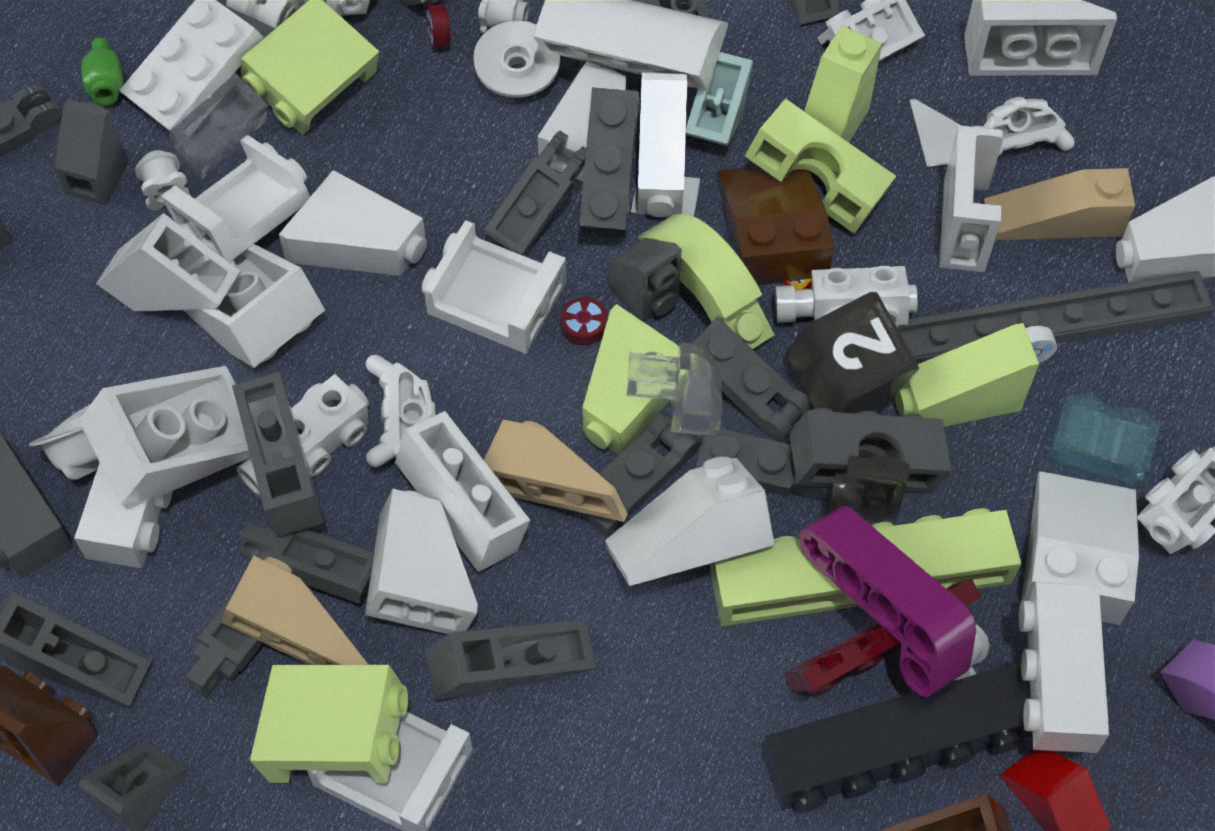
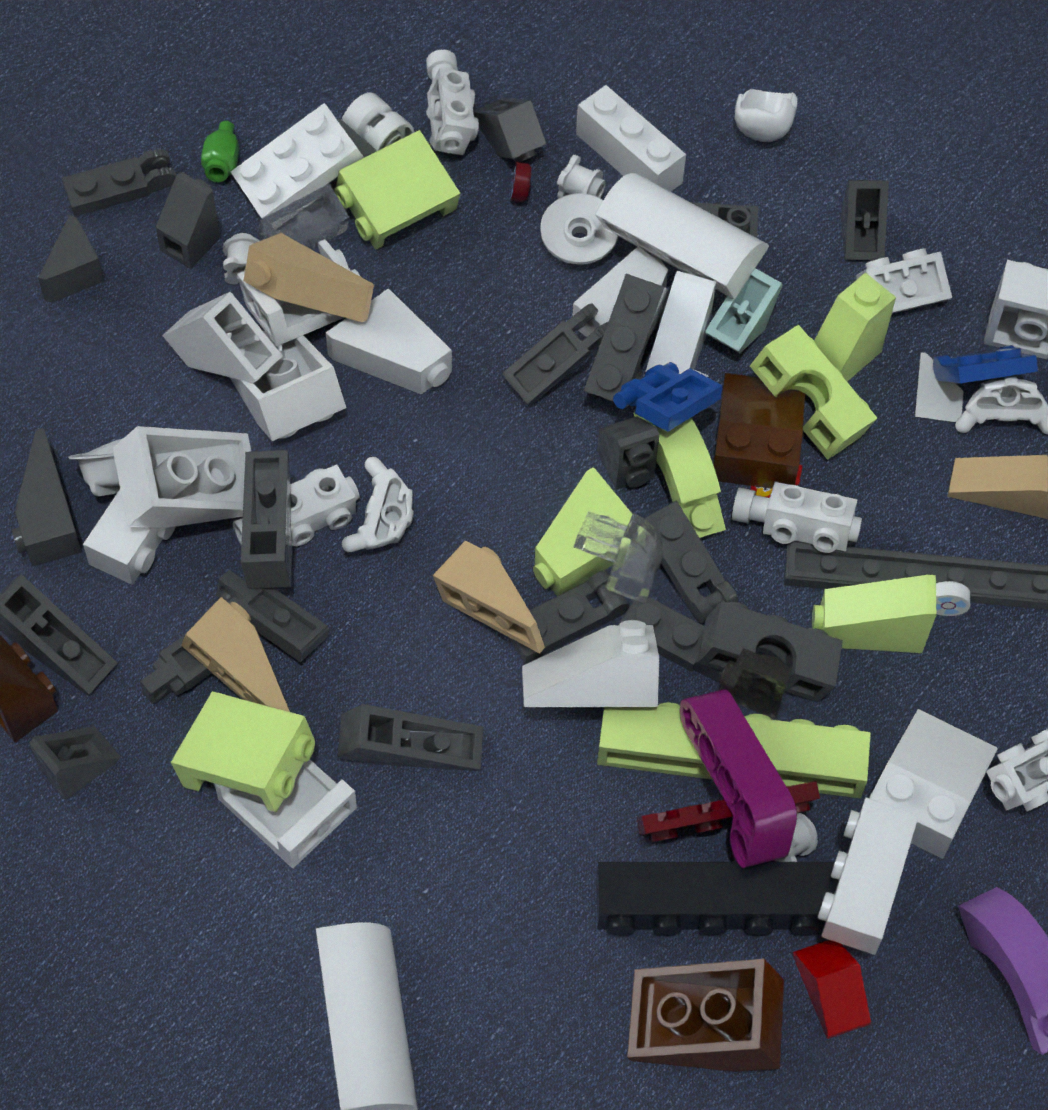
camera: 15 degrees right, 0 degrees up
white slope [365,489,478,634] -> none
white brick [395,411,530,572] -> none
white panel [421,220,566,354] -> none
dark red tile [561,297,607,345] -> none
clear smoke slope [785,292,920,414] -> none
white panel [939,125,1003,272] -> none
clear light blue brick [1046,394,1161,487] -> none
none -> tan slope [243,233,374,322]
none -> blue plate [613,362,723,432]
none -> blue plate [933,345,1038,383]

